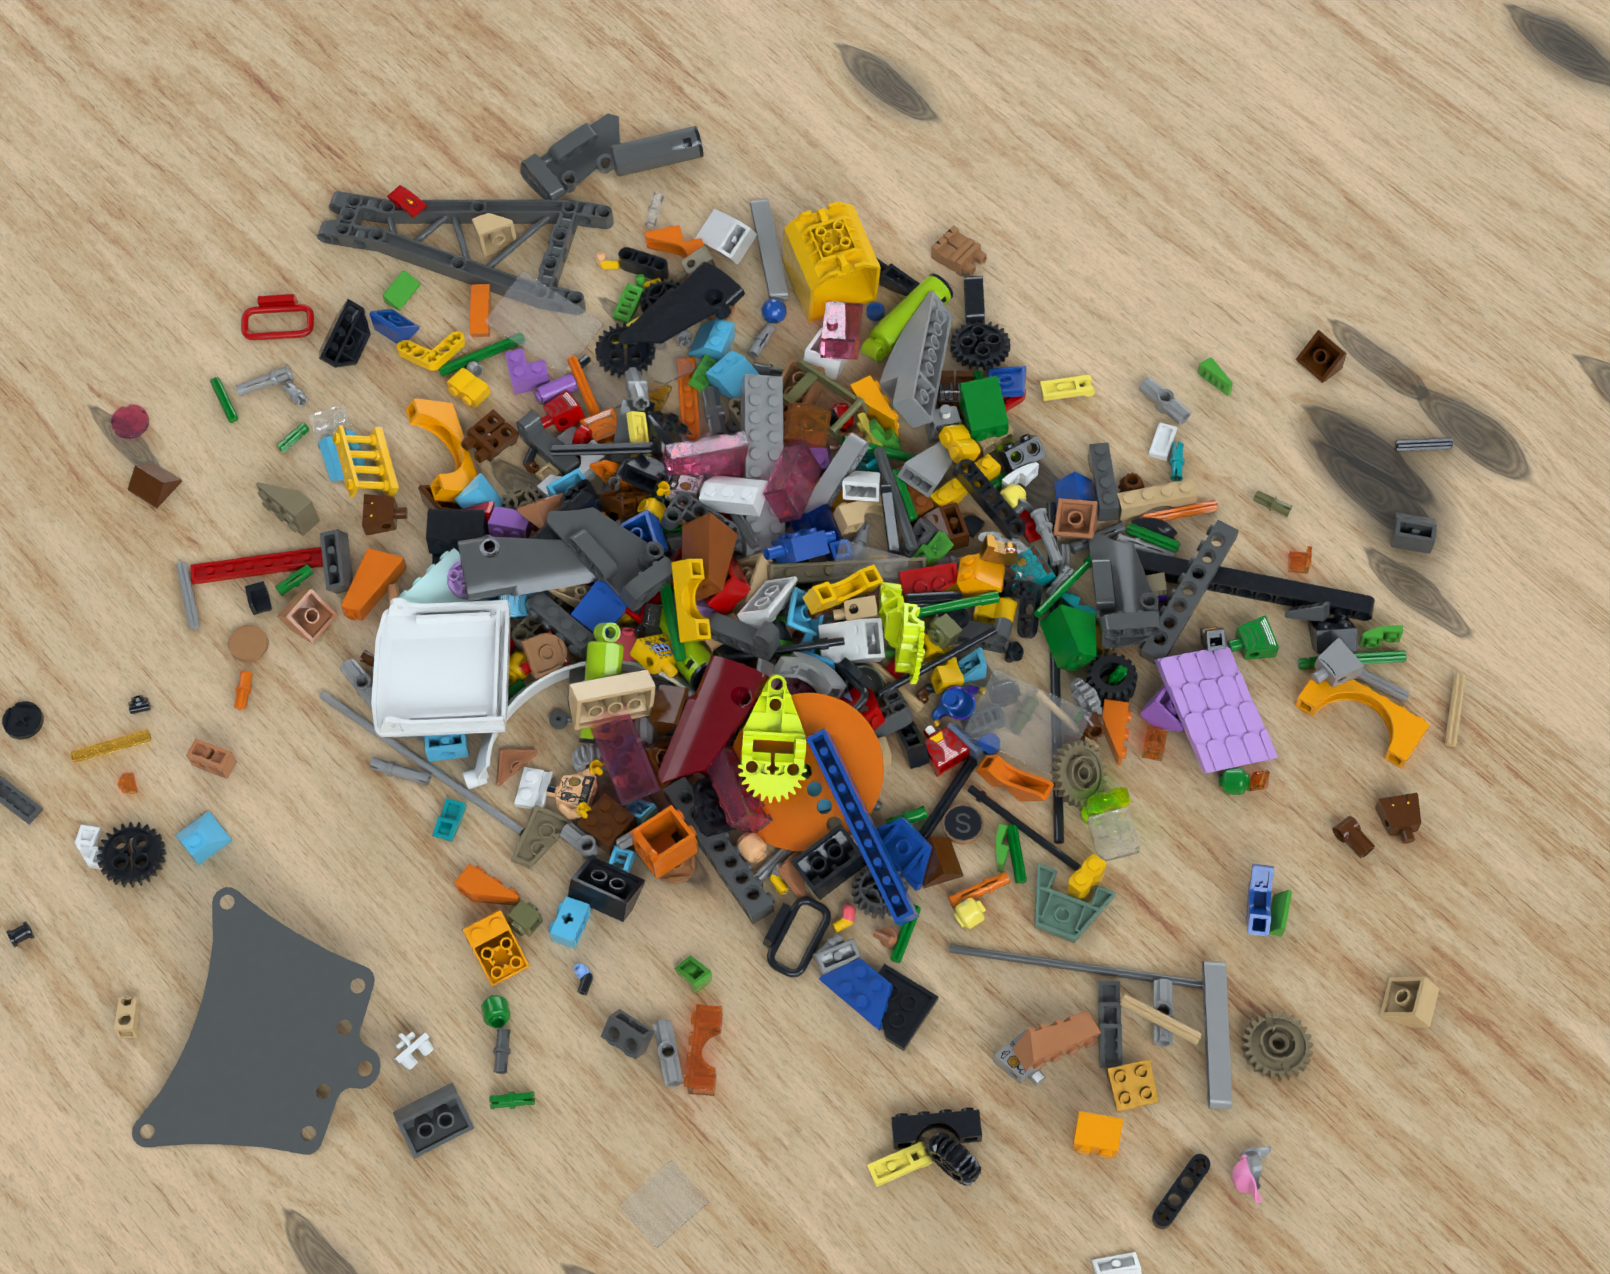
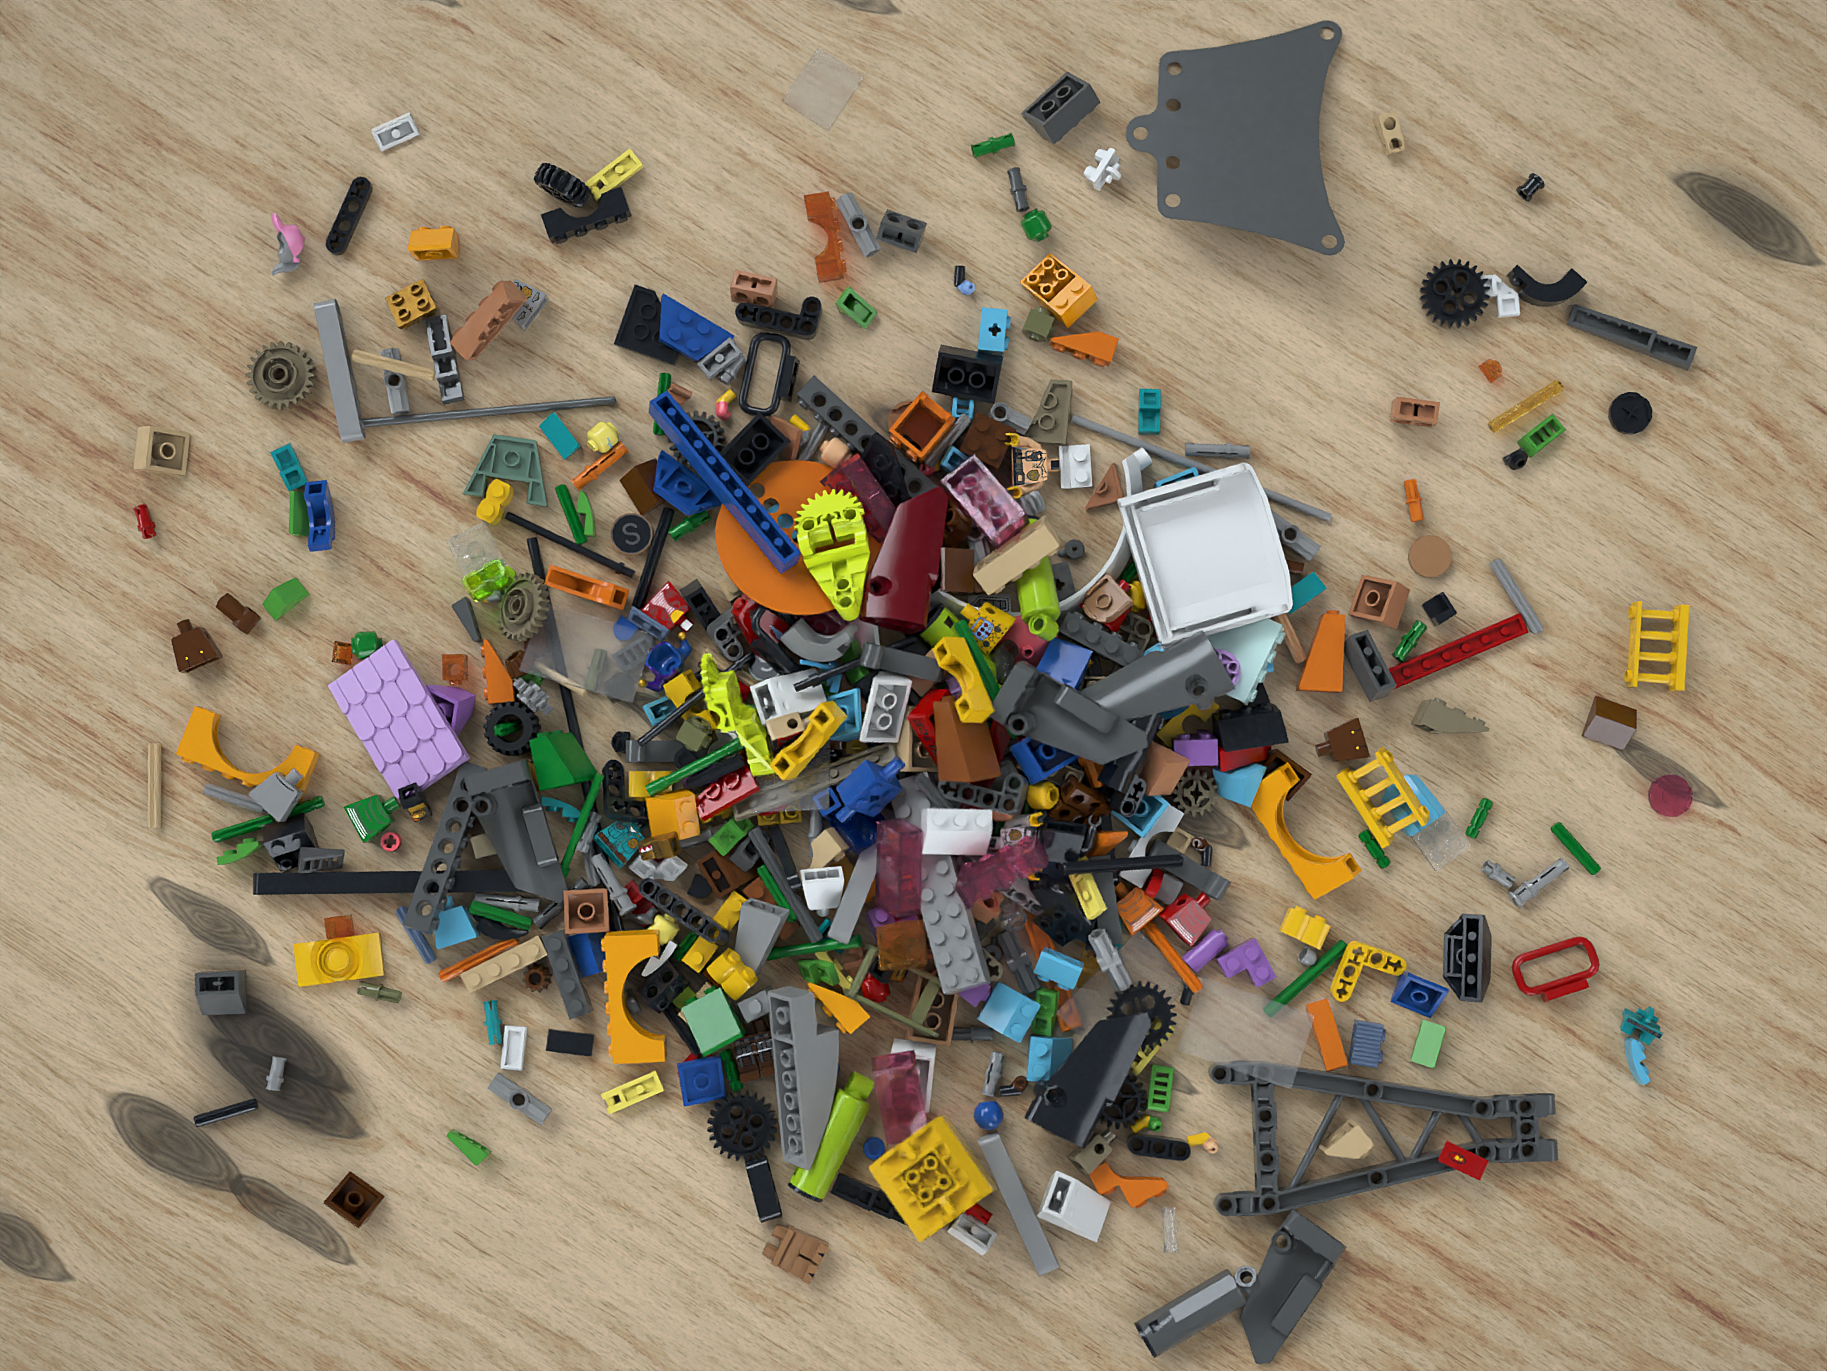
camera: 160 degrees right, 25 degrees up
medium azure slope [175,811,232,865] -> none
reddish brown hips [461,409,519,463] -> none
none -> red pin [133,504,157,539]
none -> bright green slope [262,577,310,621]
none -> light grey pin [266,1056,287,1091]
none -> teal slope [270,443,309,492]
none -> yellow slope [293,932,385,987]
none -> coral bush [380,832,402,851]
none -> sand blue axle [395,906,437,964]
none -> medium azure torso [434,895,481,949]
none -> dark grey slope [452,597,482,643]
none -> teal slope [539,412,582,460]
none -> black slope [546,1029,594,1056]
none -> light orange arch [601,929,667,1064]
none -> dark grey piece [625,988,641,1015]
none -> black axle [662,1003,701,1055]
none -> nougat brick [730,270,778,309]
none -> black beam [735,296,822,340]
none -> arm [999,1076,1028,1097]
none -> medium azure slope [1033,946,1084,991]
none -> teal slope [1288,572,1327,615]
none -> sand blue brick [1348,1019,1386,1068]
none -> green axle [1358,829,1391,869]
none -> black arch [1506,265,1587,307]
none -> bright green slope [1517,414,1566,458]
none -> teal hips [1620,1006,1663,1045]
none -> yellow fence [1624,601,1690,692]
none -> medium azure slope [1625,1037,1651,1085]

